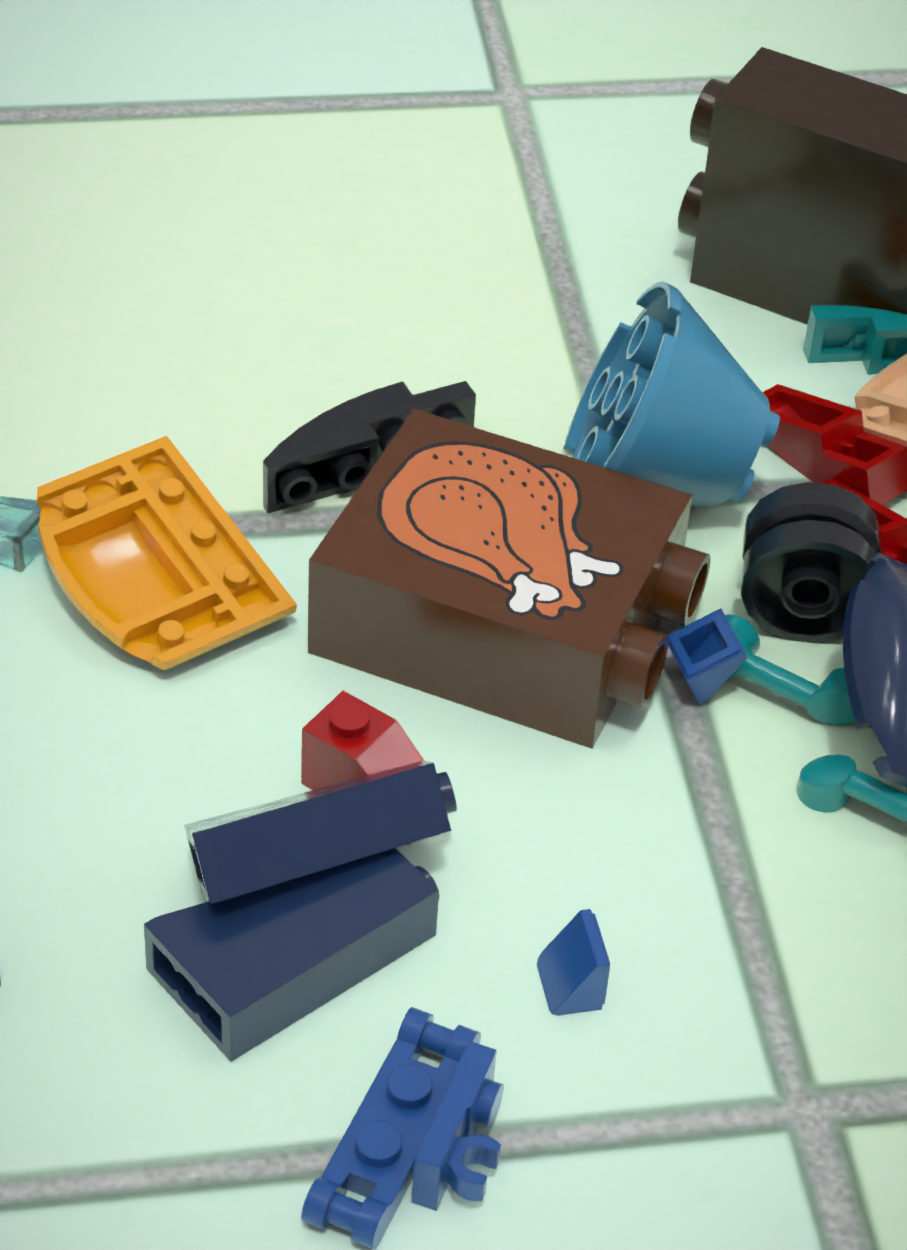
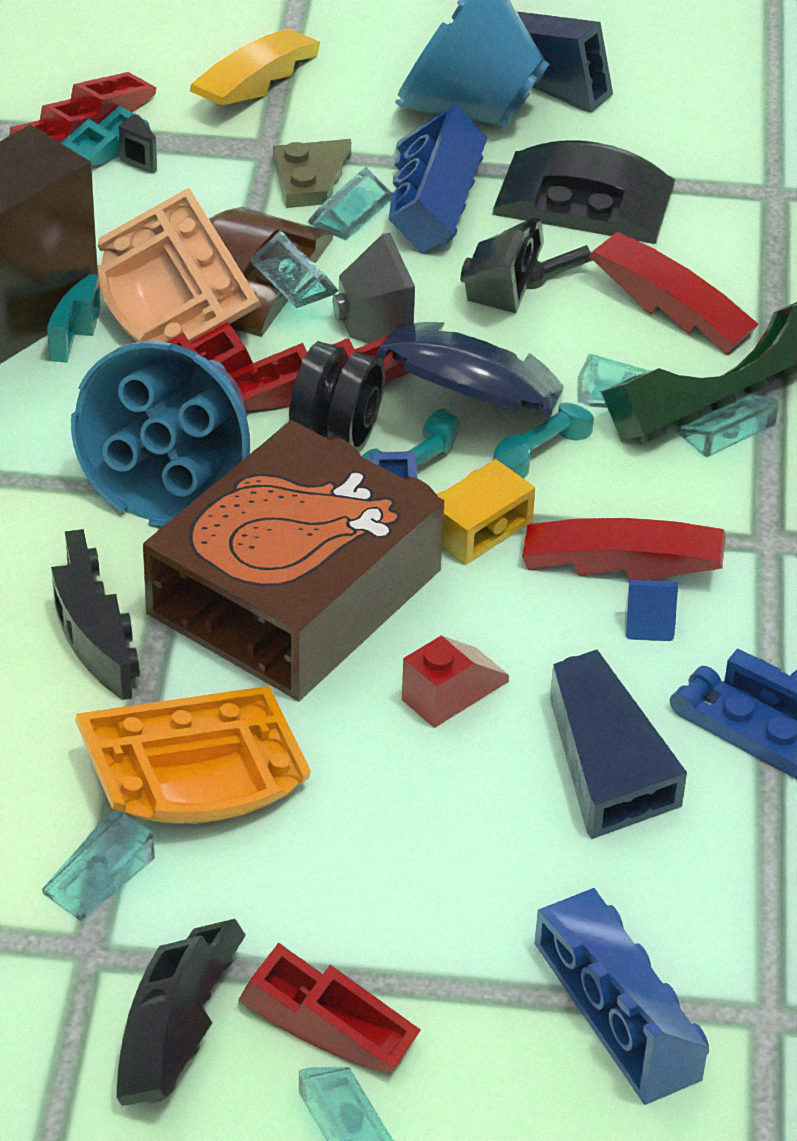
camera: 75 degrees left, 0 degrees up
dark blue slope [184,760,457,904] -> none
none -> yellow brick [437,459,536,565]
none -> red slope [522,518,726,580]

